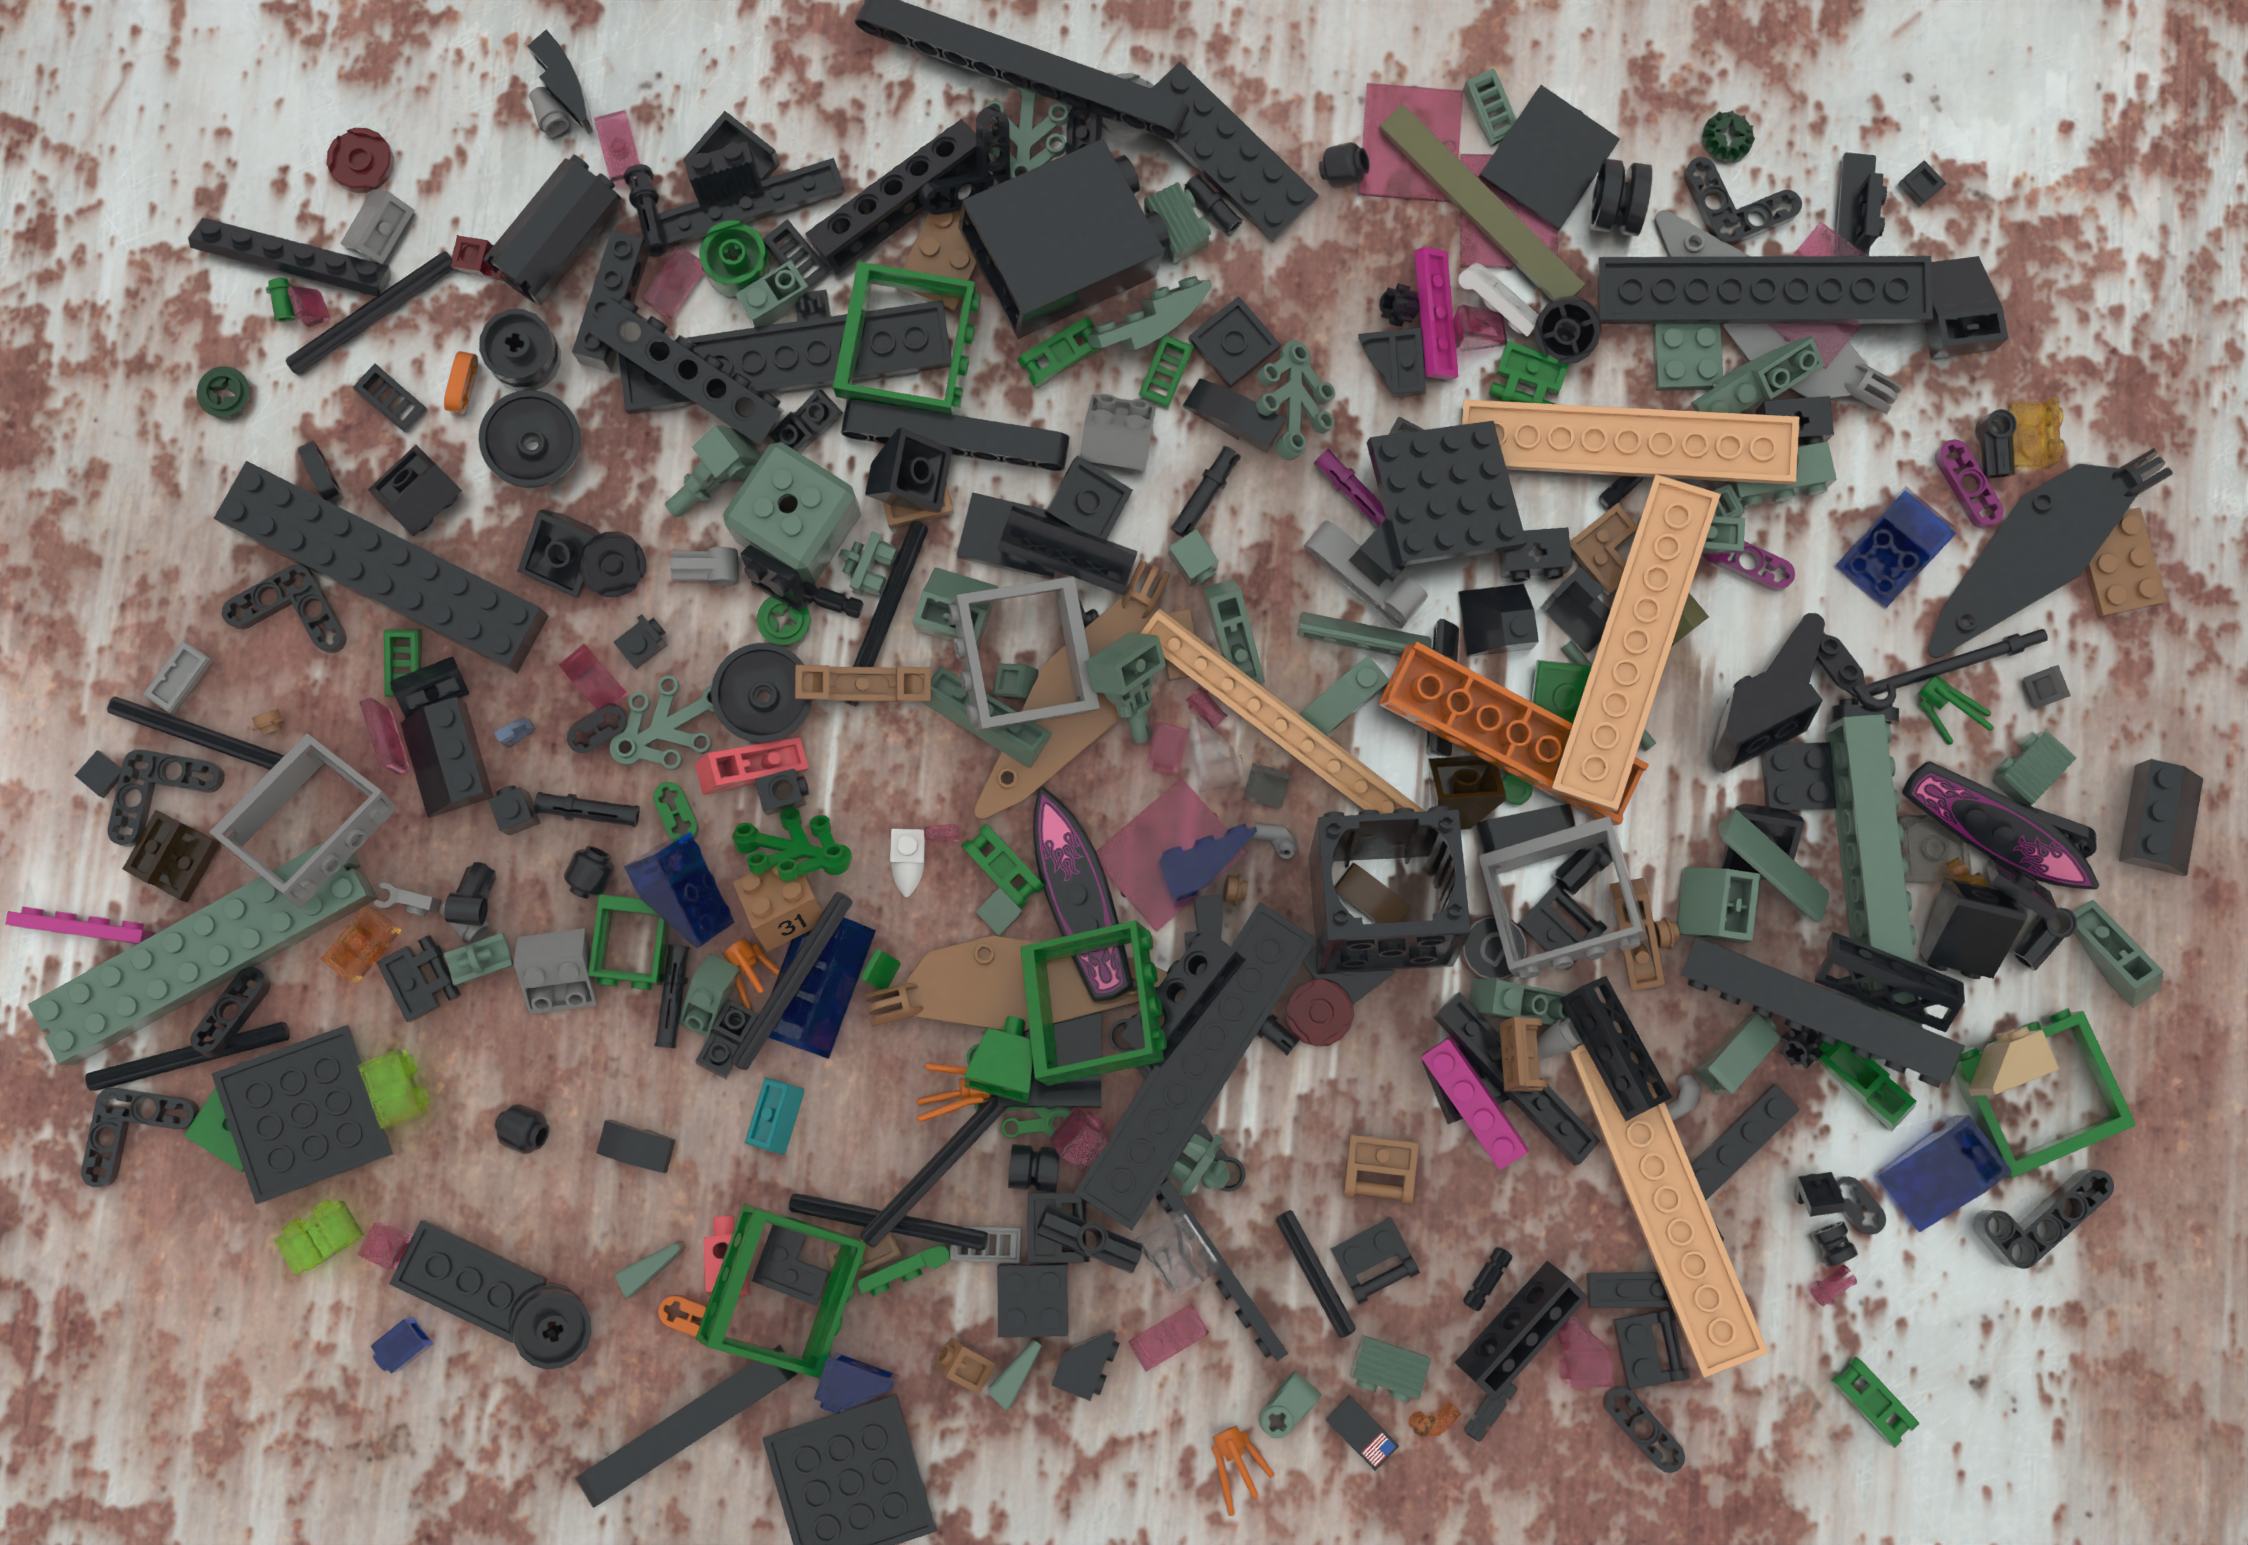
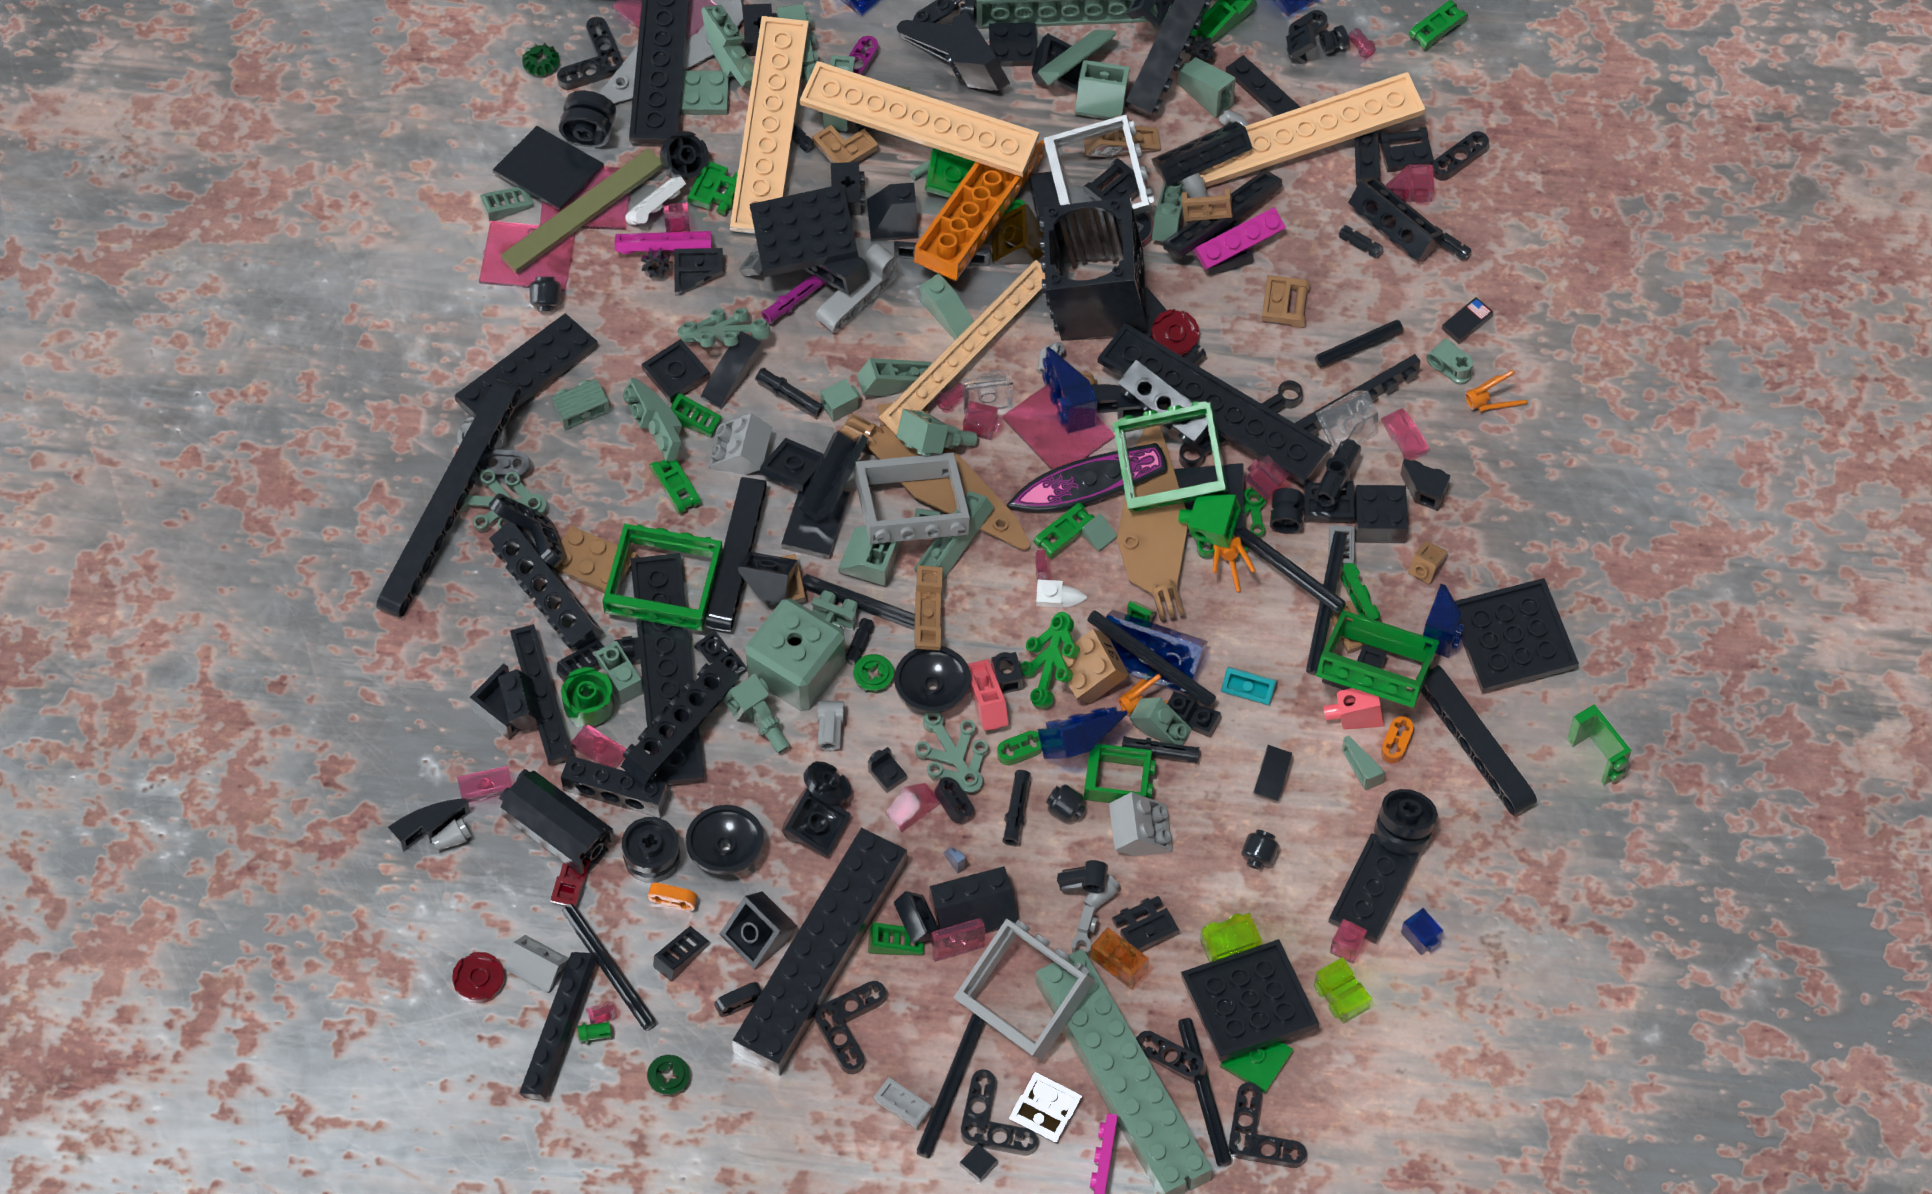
camera: 85 degrees left, 20 degrees down
medium nougat plate [252,709,285,735] -> none
sand green hips [443,933,514,986] -> none
black brick [488,785,541,835] -> none
black pin [624,164,667,257] -> none
black plate [740,545,809,612] -> none
black brick [958,139,1170,339] -> none
sand green slope [988,1338,1042,1411] -> none
sand green hips [1169,1133,1230,1198] -> none
black pin [1184,174,1243,235] -> none
clear smoke panel [1242,763,1292,809] -> none
sand green slope [1297,612,1432,657] -> none
black plate [1330,1217,1420,1305] -> none
sand green brick [1350,1335,1431,1403] -> none
clear orange arm [1408,1402,1461,1437] -> none
black panel [1540,566,1610,653] -> none
black piece [1553,841,1613,895] -> none

